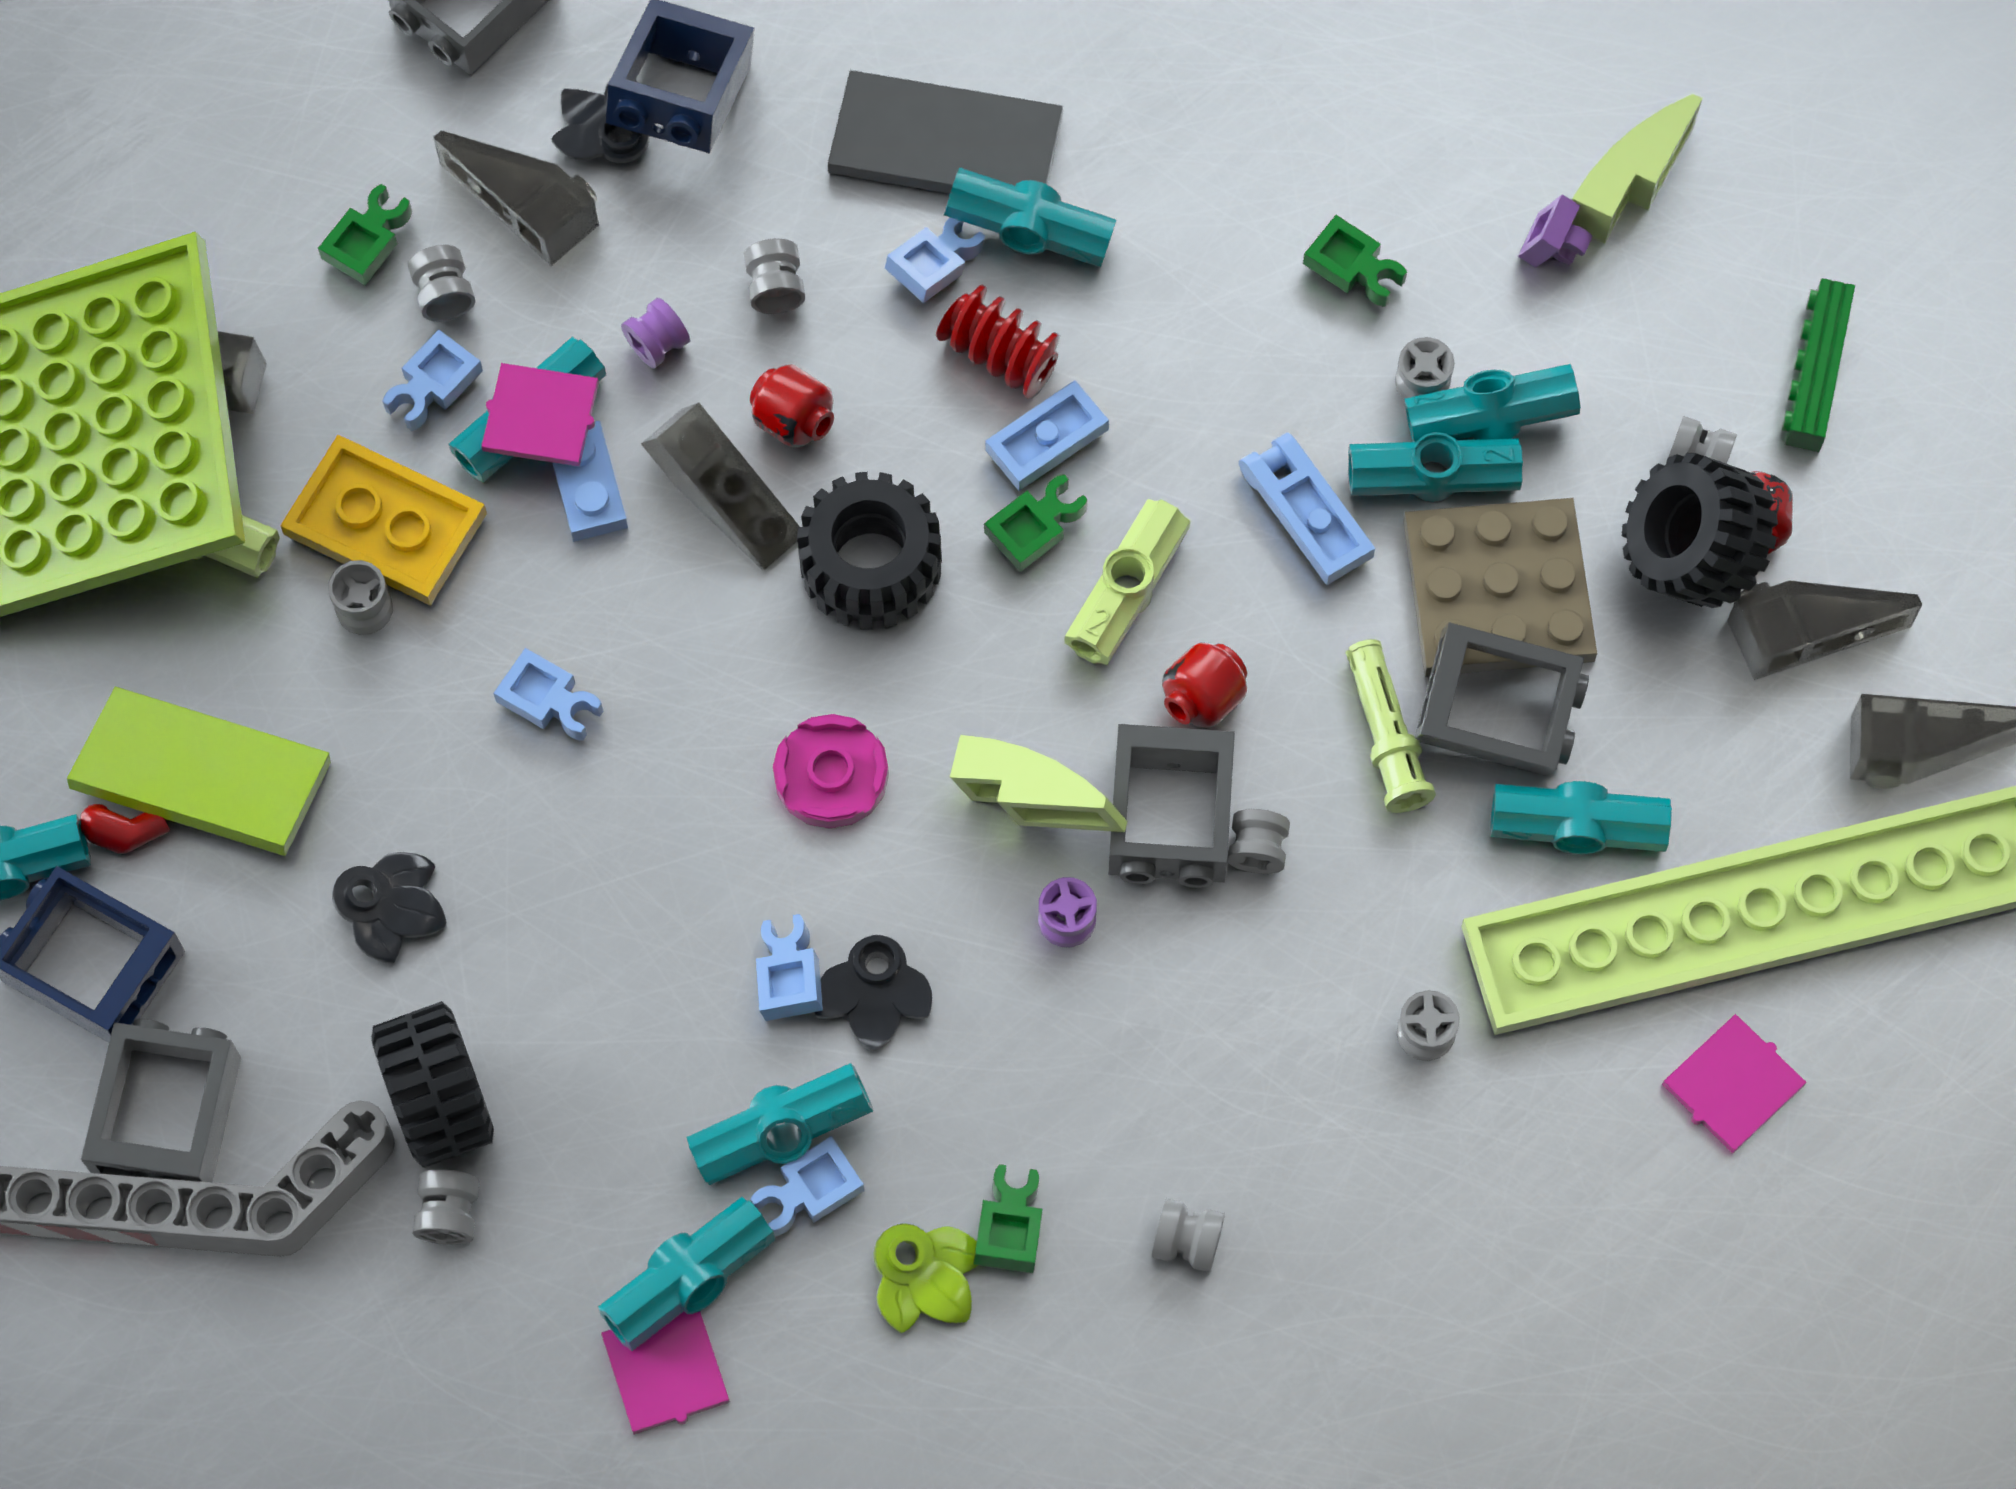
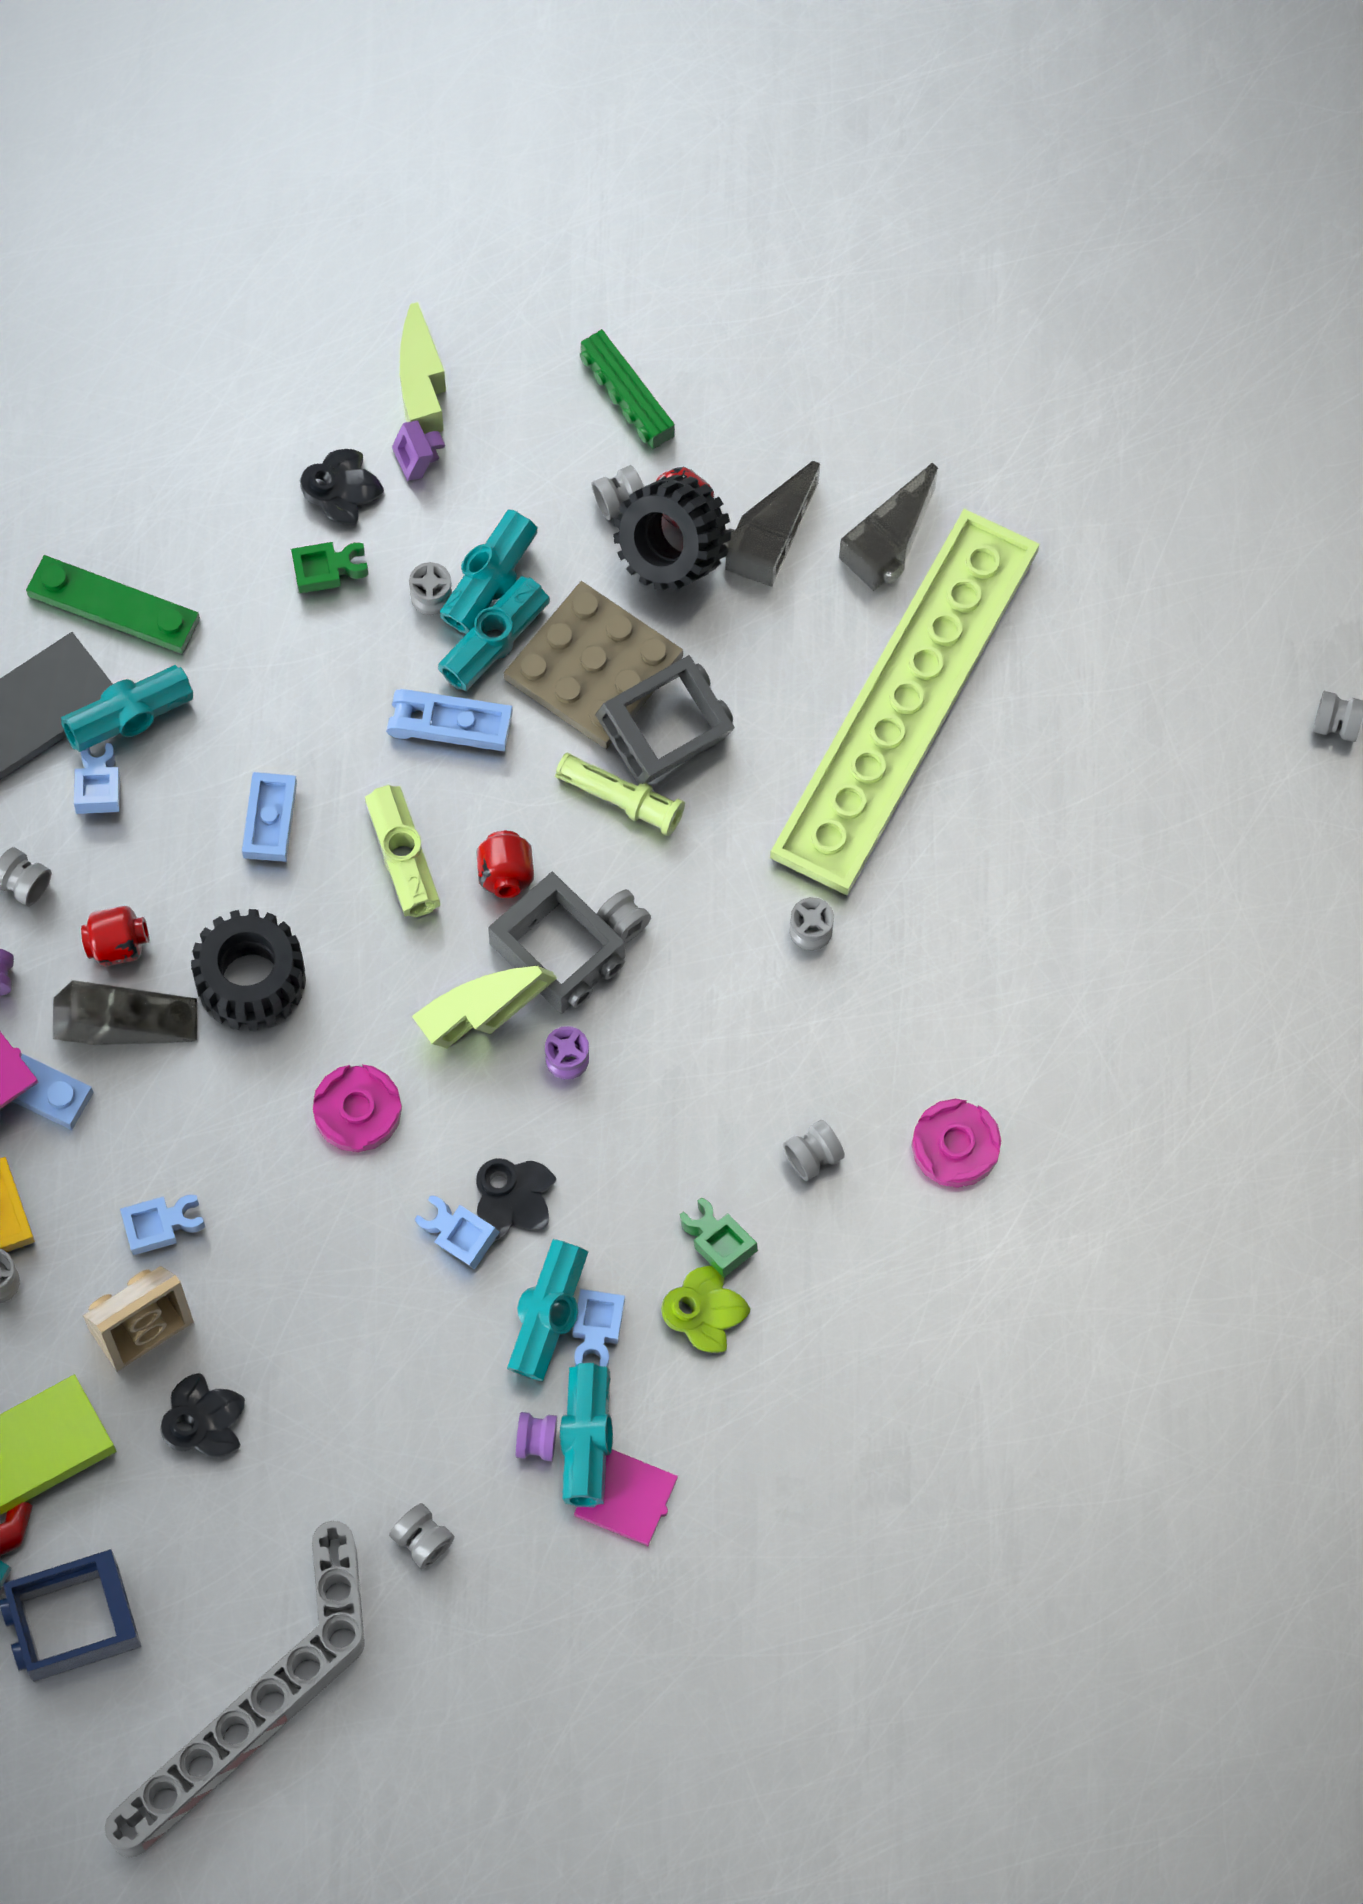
camera: 50 degrees left, 0 degrees up
dark grey window [81,1019,241,1183] -> none
black tyre [371,1001,494,1168] -> none
red piece [936,284,1060,399] -> none
green plate [984,474,1088,572] -> none
teal piece [1490,781,1672,854] -> none
dark pink piece [1662,1014,1807,1153] -> none
none -> green plate [26,555,200,654]
none -> tan slope [83,1266,194,1372]
none -> black plate [300,449,384,525]
none -> medium lavender wheel [516,1412,557,1461]
none -> dark pink tile [911,1098,1002,1188]

